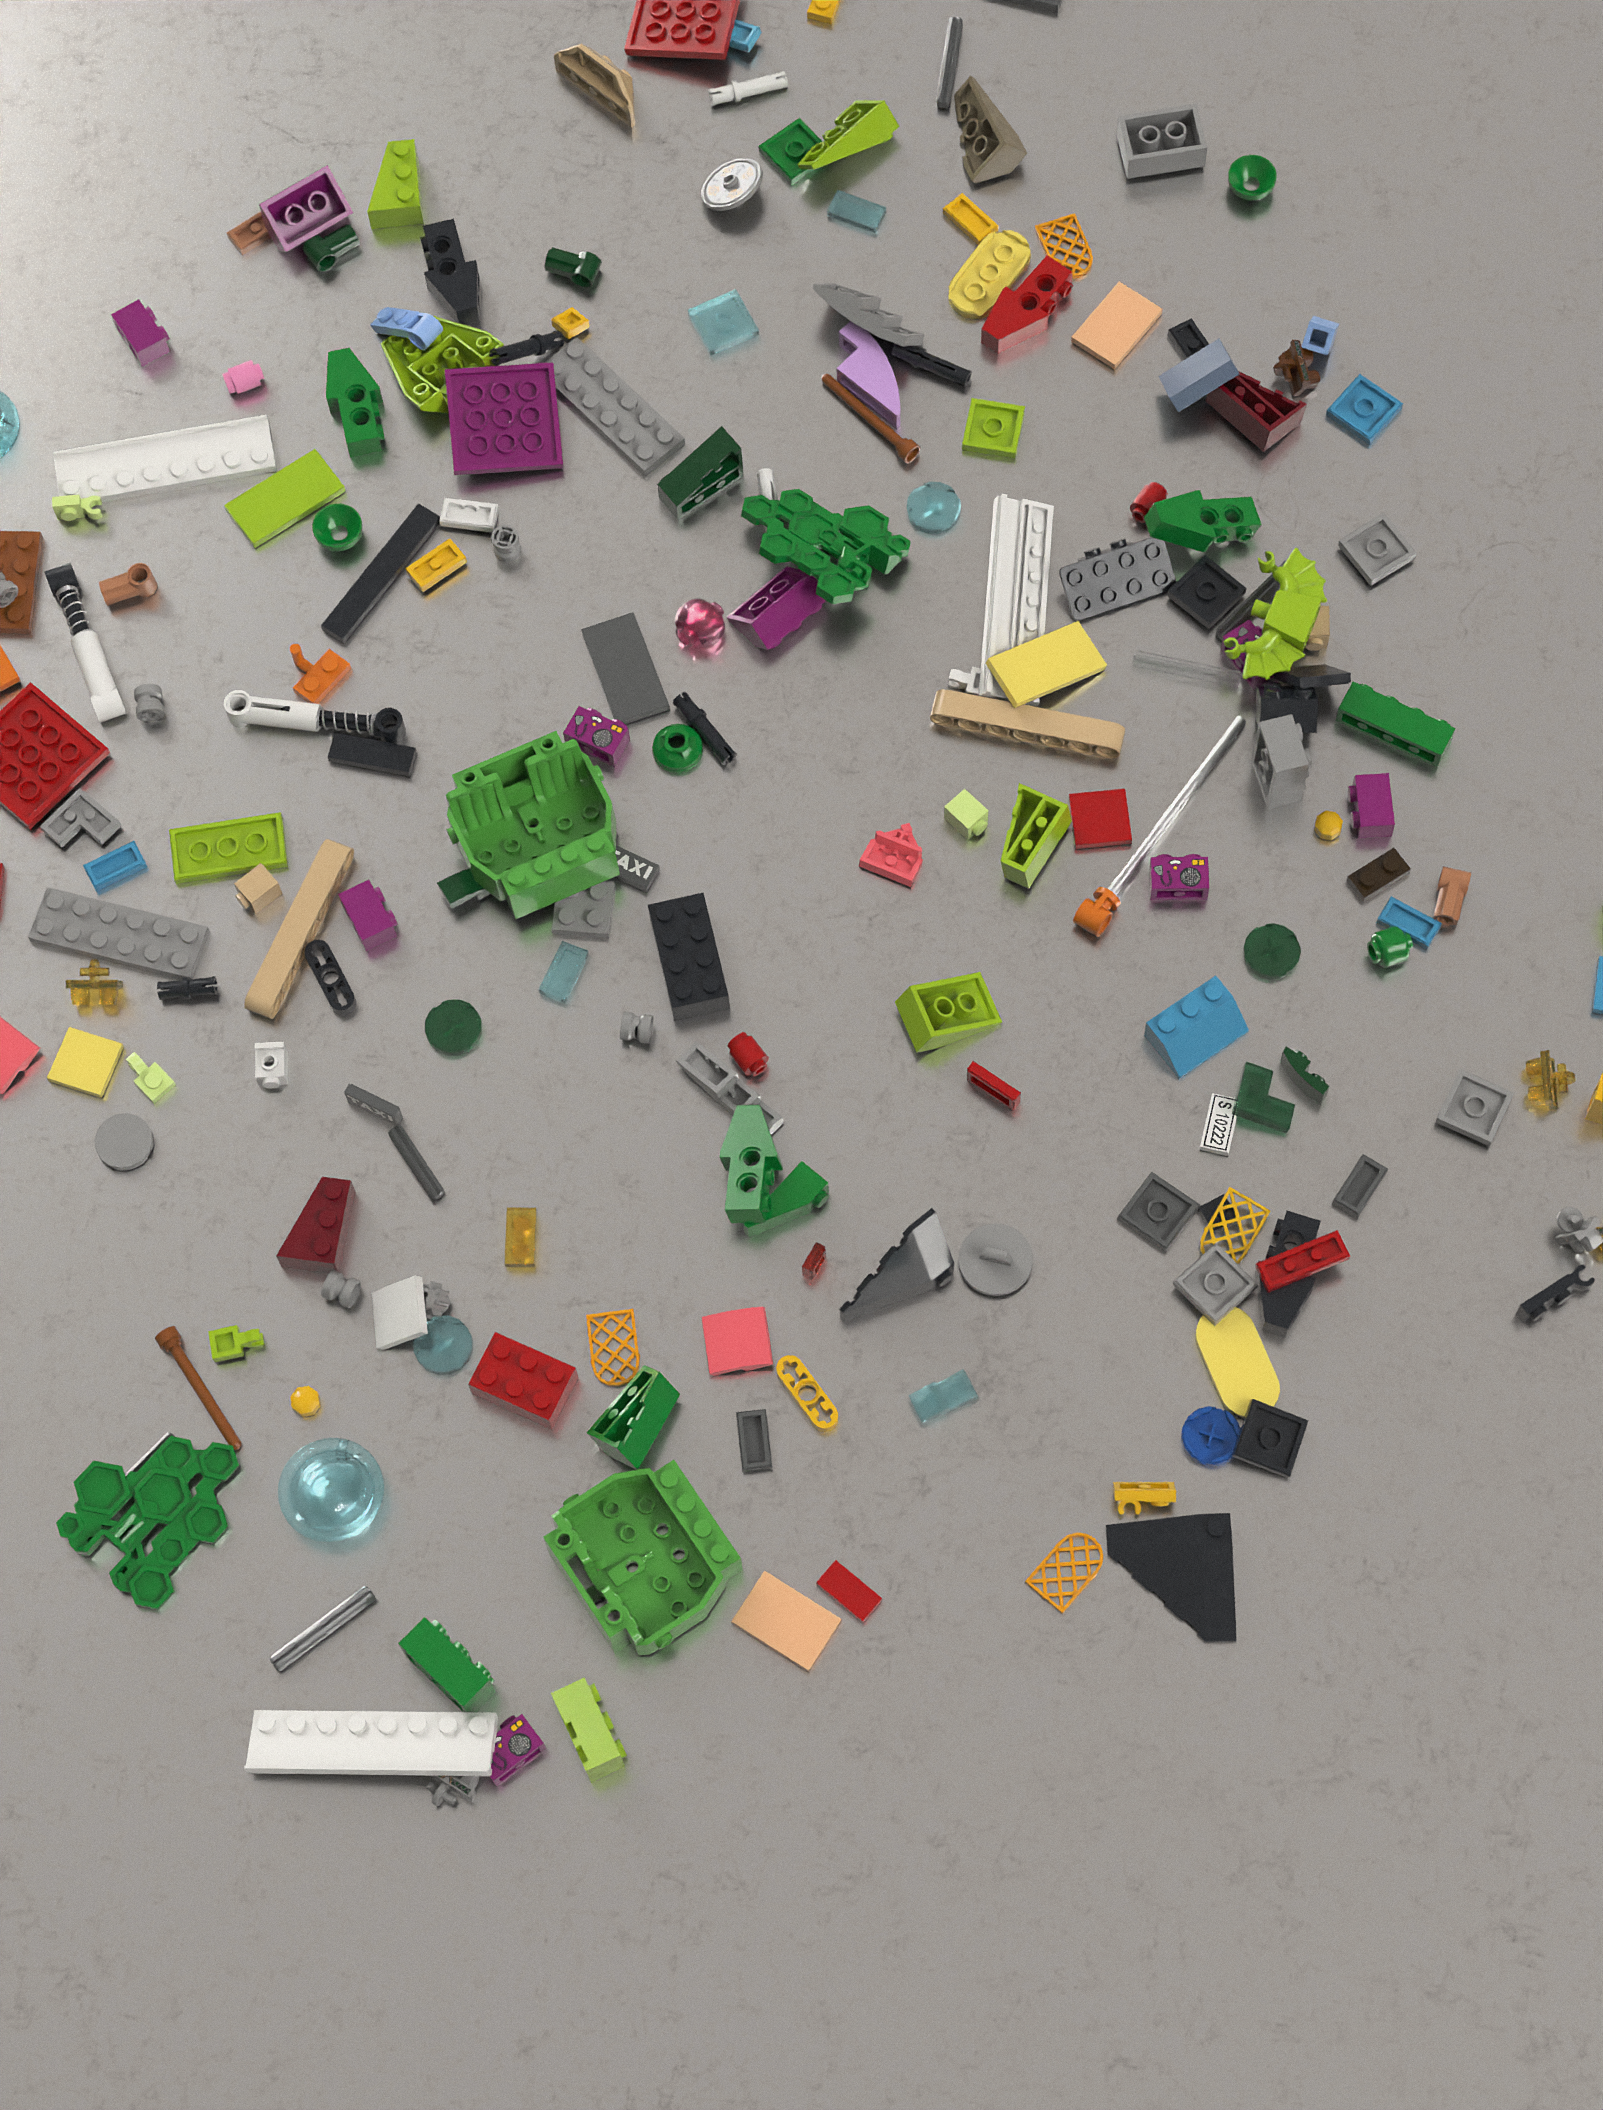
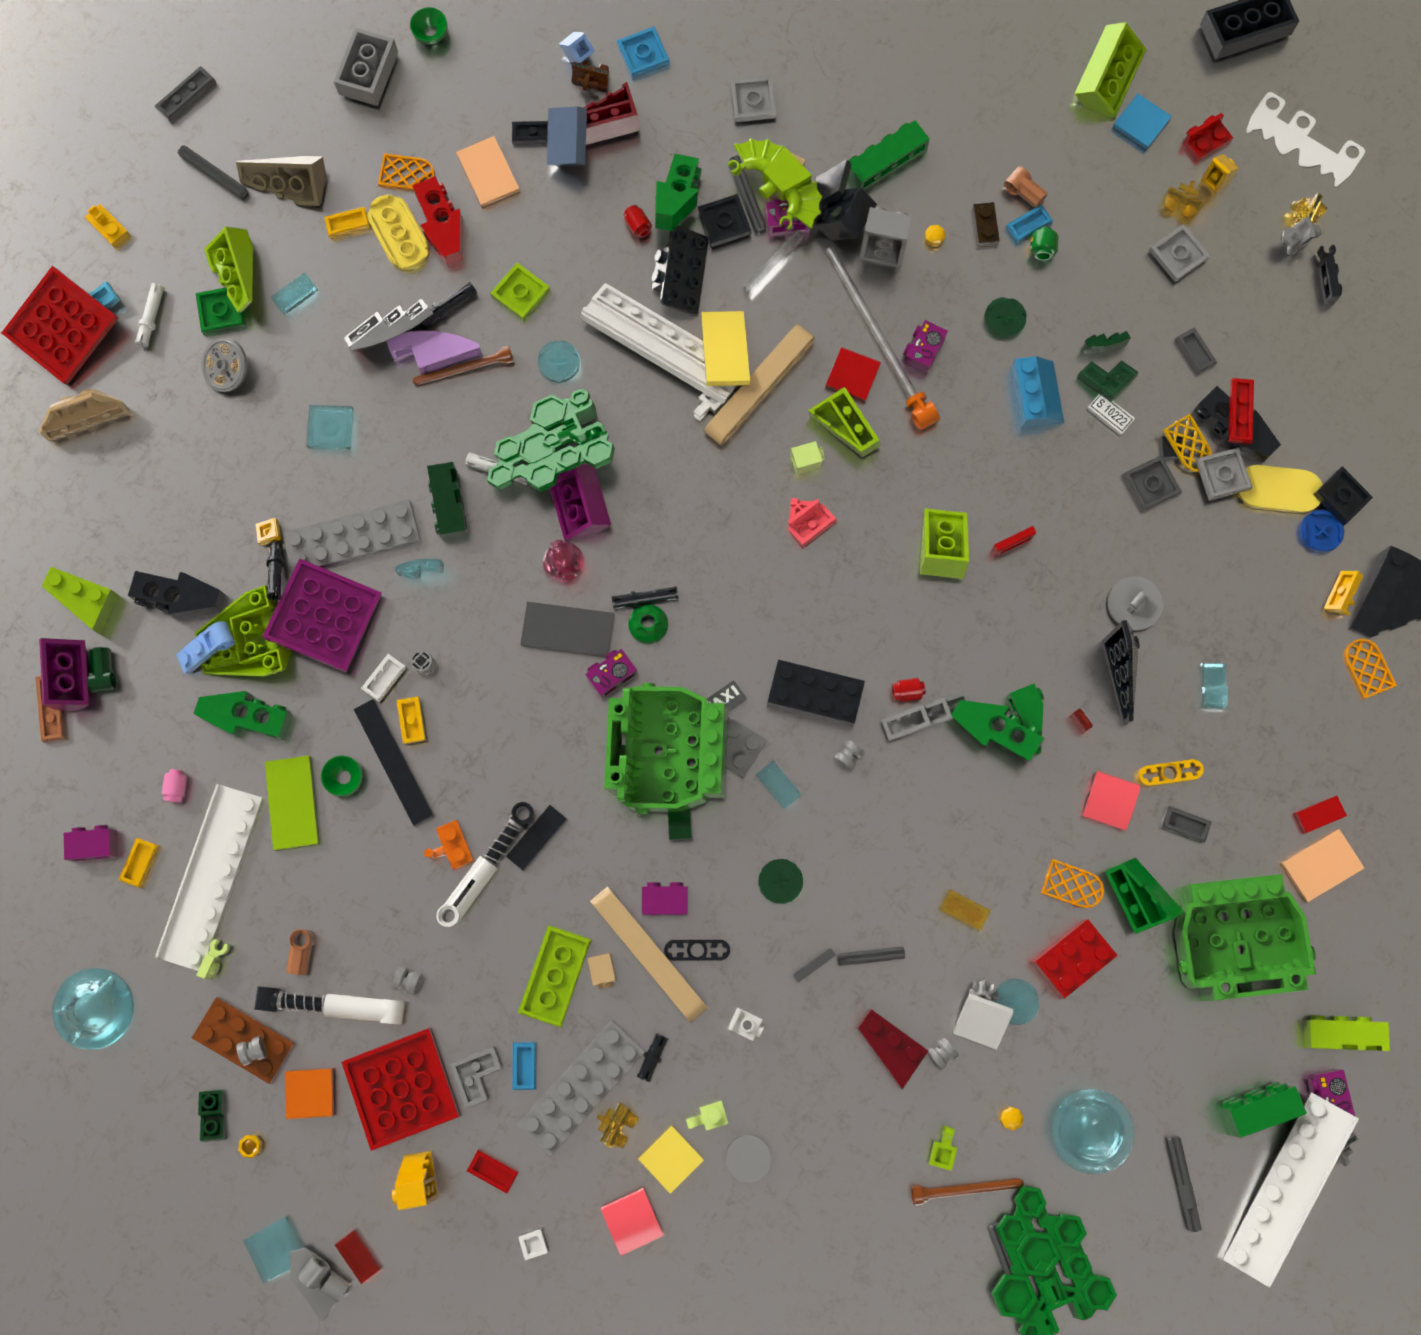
camera: 65 degrees left, 10 degrees up
dark green piece [544,247,602,288] -> none
magenta brick [1348,773,1395,839] -> none
none -> yellow tile [118,838,159,888]
none -> clear light blue slope [395,559,445,579]

